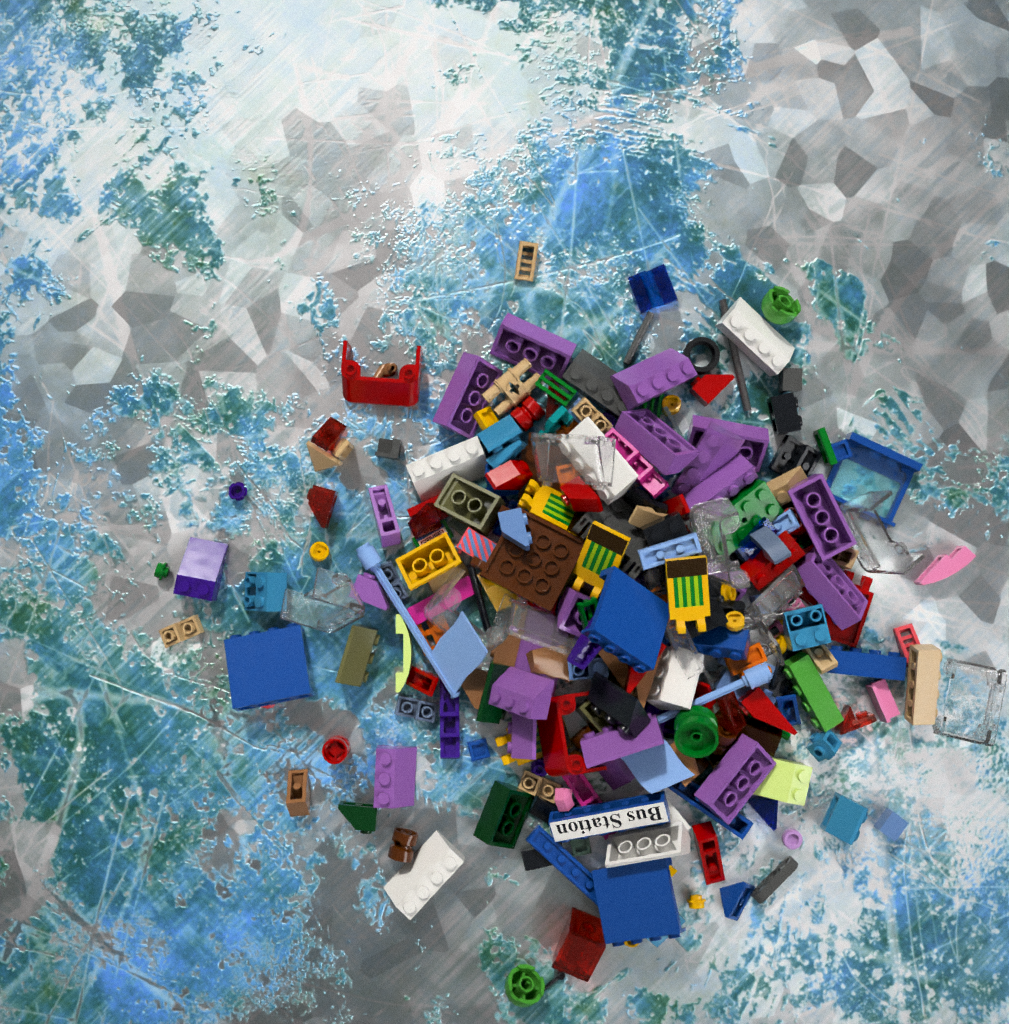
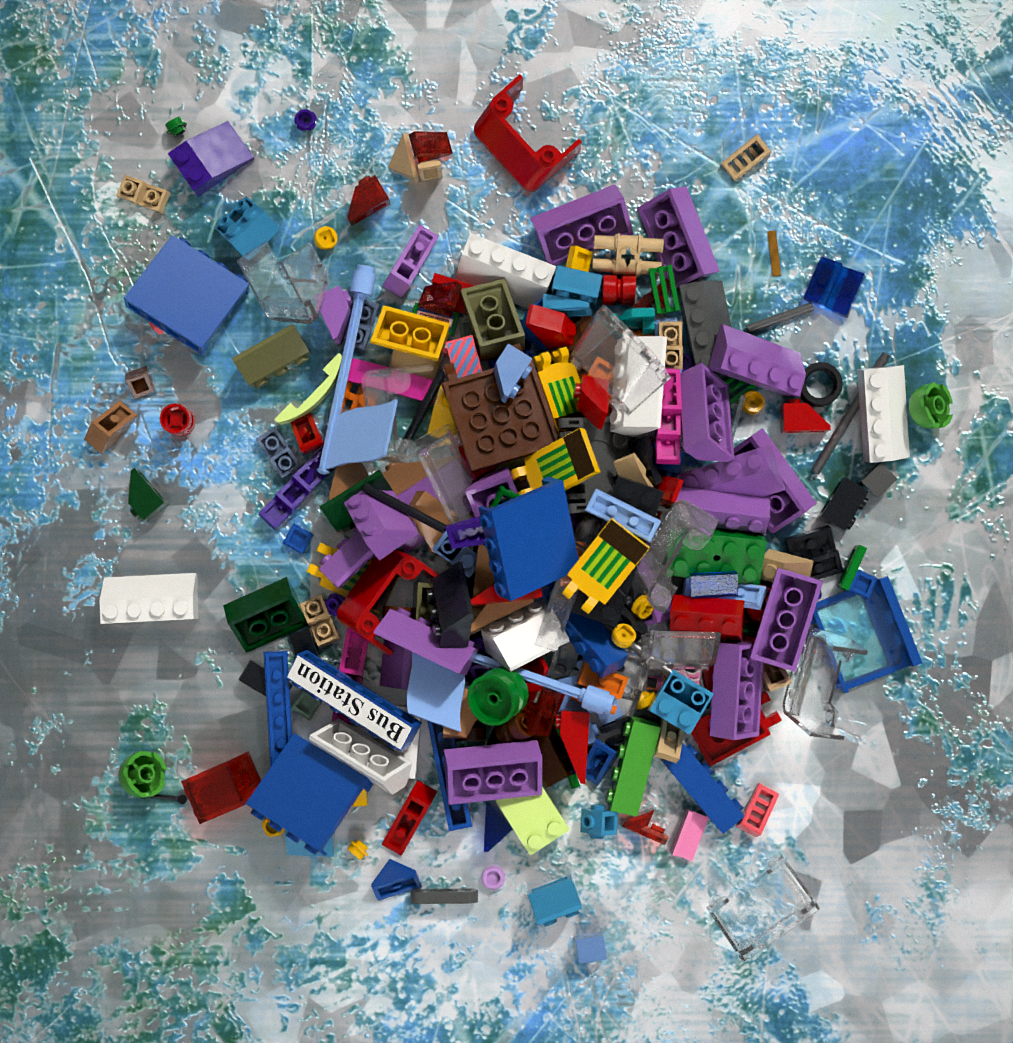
camera: 55 degrees right, 0 degrees up
medium nougat arm [373,363,397,378] -> none
medium lavender slope [373,745,417,809] -> none
dark grey panel [375,438,402,460] -> none
reddish brown wheel [388,828,419,863] -> none
bright pink piece [555,788,575,812] -> none
sand blue slope [750,526,792,565] -> none
tan brick [904,644,942,725] -> none
bright pink slope [914,546,976,585] -> none
none -> reddish brown slope [125,366,156,399]
none -> black bar [362,483,447,533]
none -> pearl gold piece [767,230,781,276]

